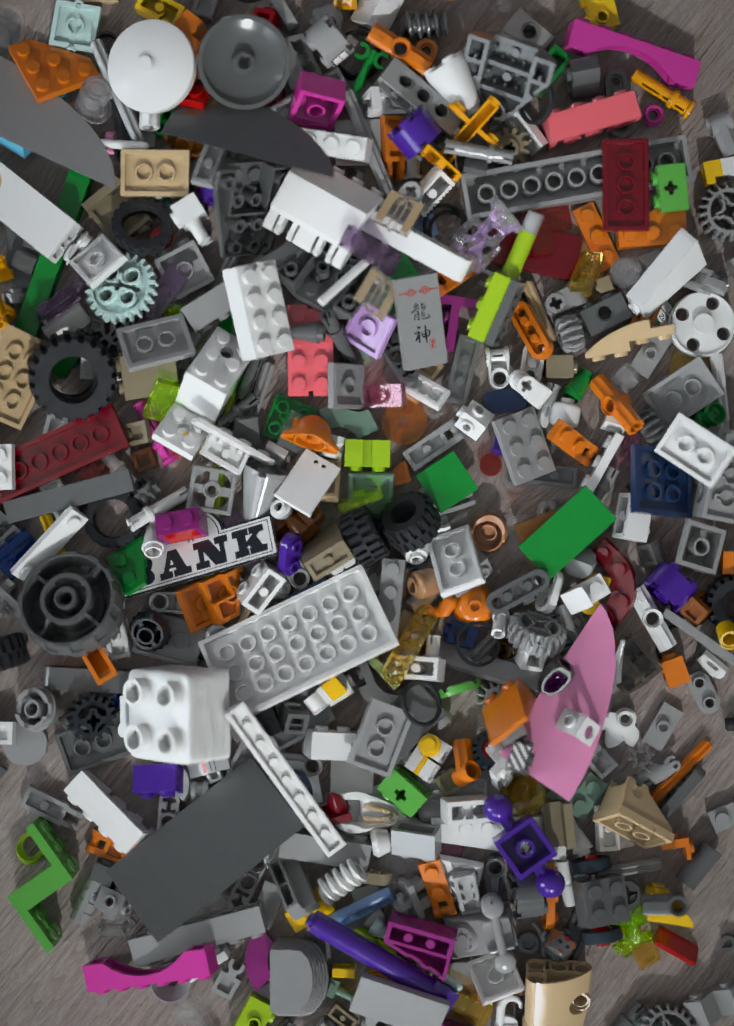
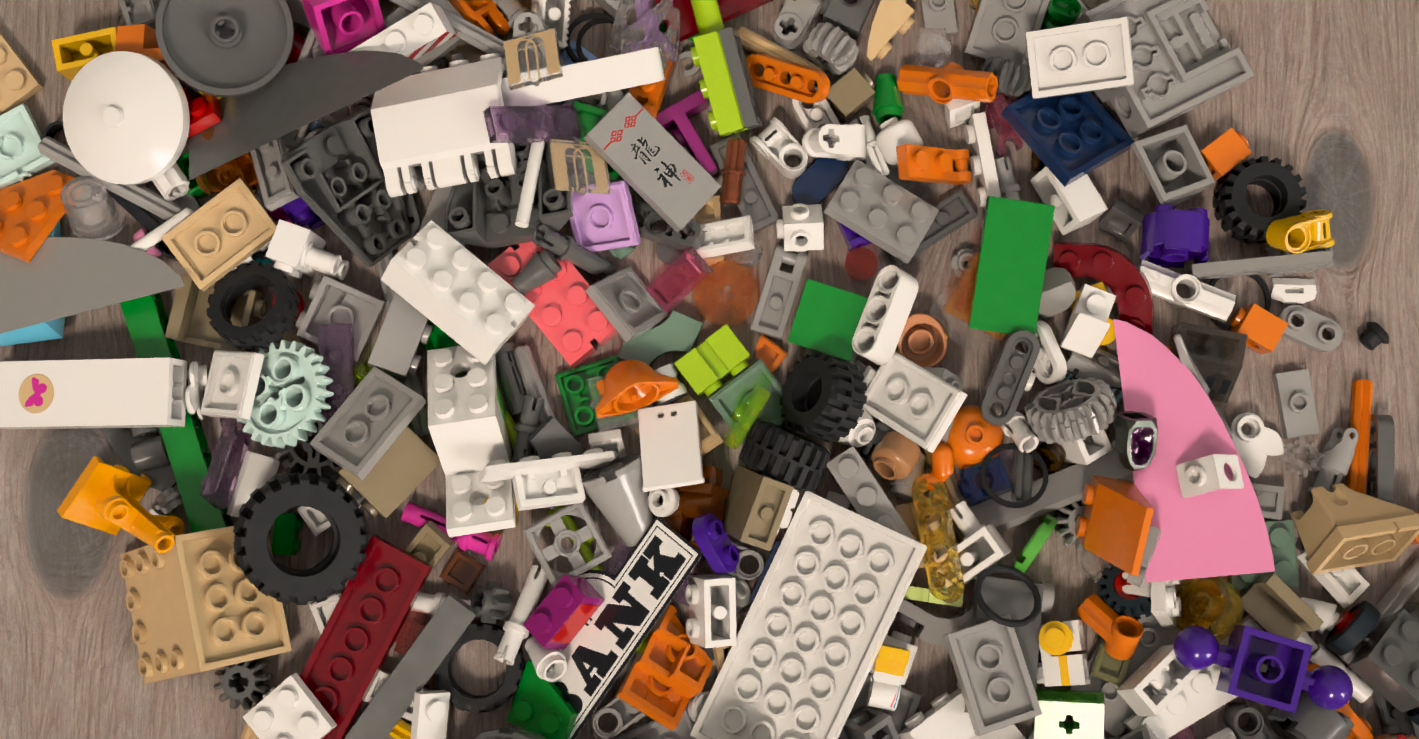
camera: 30 degrees left, 5 degrees down
clear neon green plate [142,378,181,422] -> none
dark grey brick [506,739,535,777] -> none
dark orange panel [679,590,712,628] -> none
none -> copper axle [719,138,747,205]
none -> white beam [852,265,919,365]

